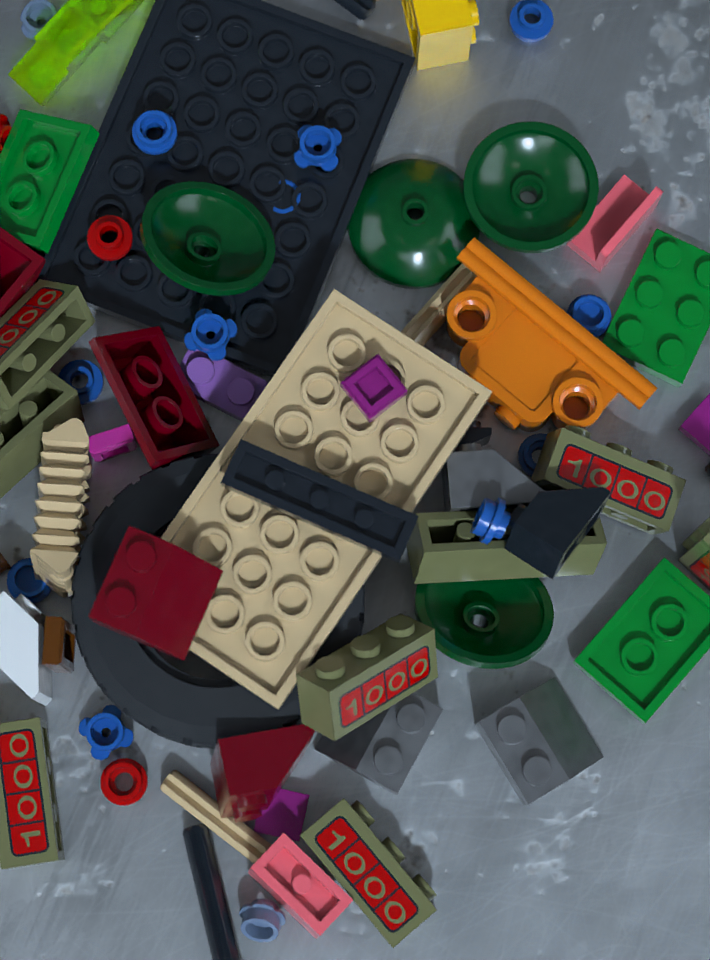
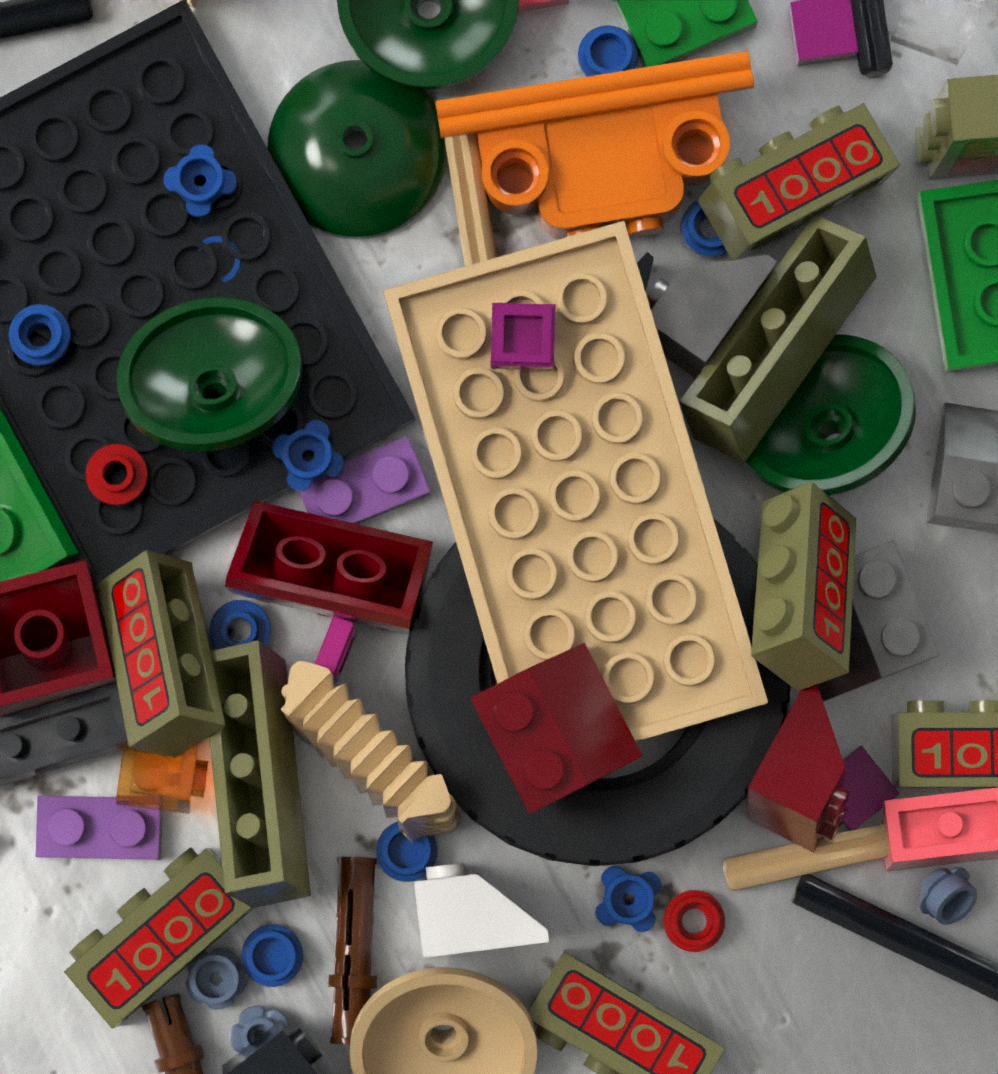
camera: 45 degrees left, 5 degrees up
reddish brown tile [42,616,76,673] -> none
black plate [221,439,419,563] -> none
blue plate [471,498,511,545] -> none
black slope [504,487,611,580] -> none

